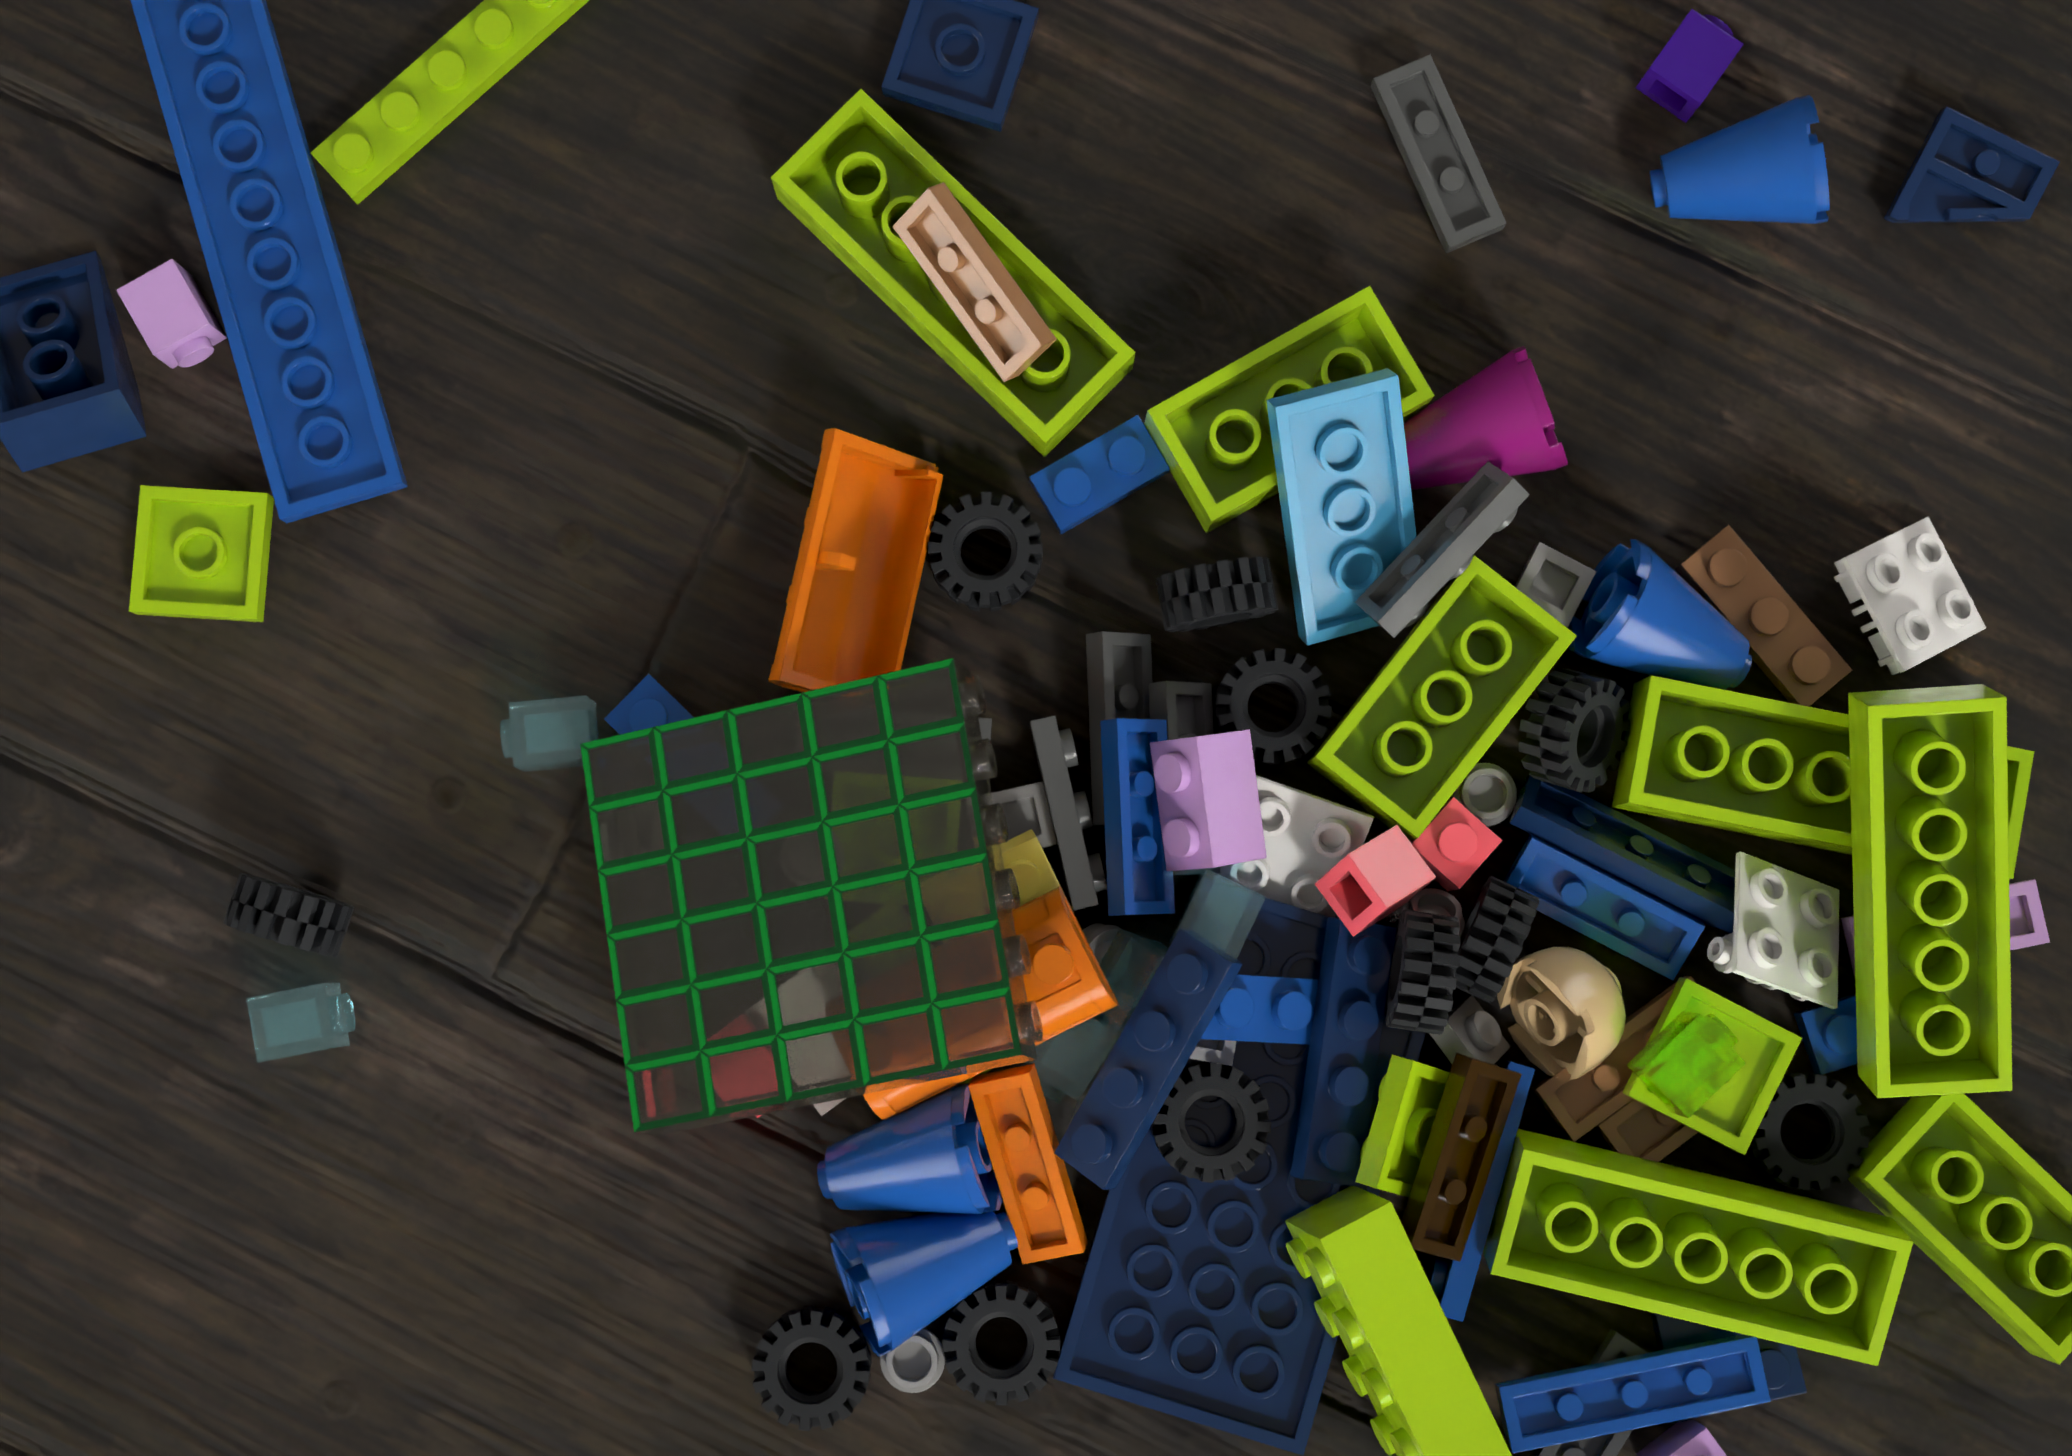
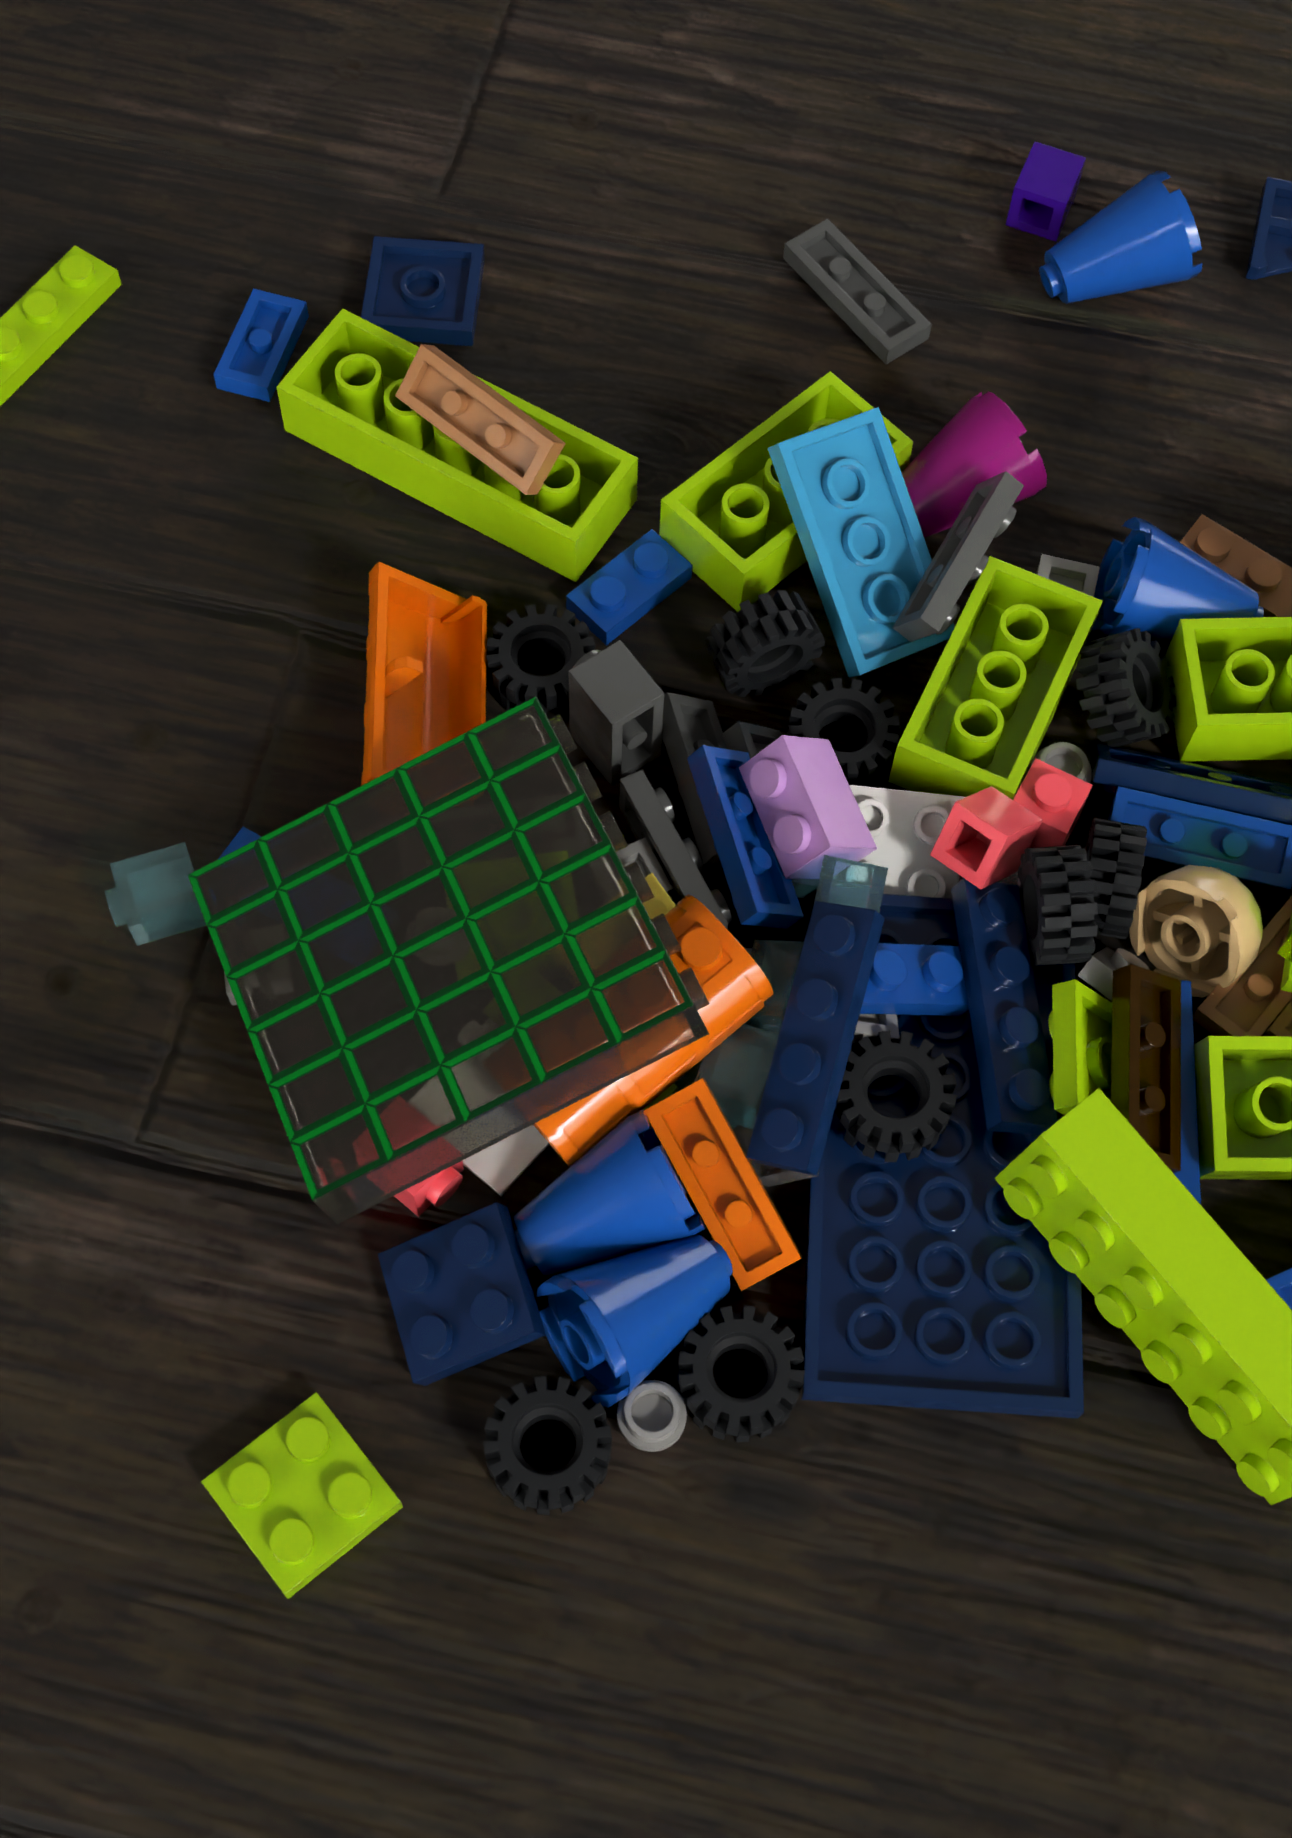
camera: 10 degrees left, 20 degrees down
none -> lime plate [201,1392,403,1599]
none -> blue plate [214,288,309,402]
none -> dark blue plate [378,1202,546,1386]
none -> dark grey brick [568,640,664,786]

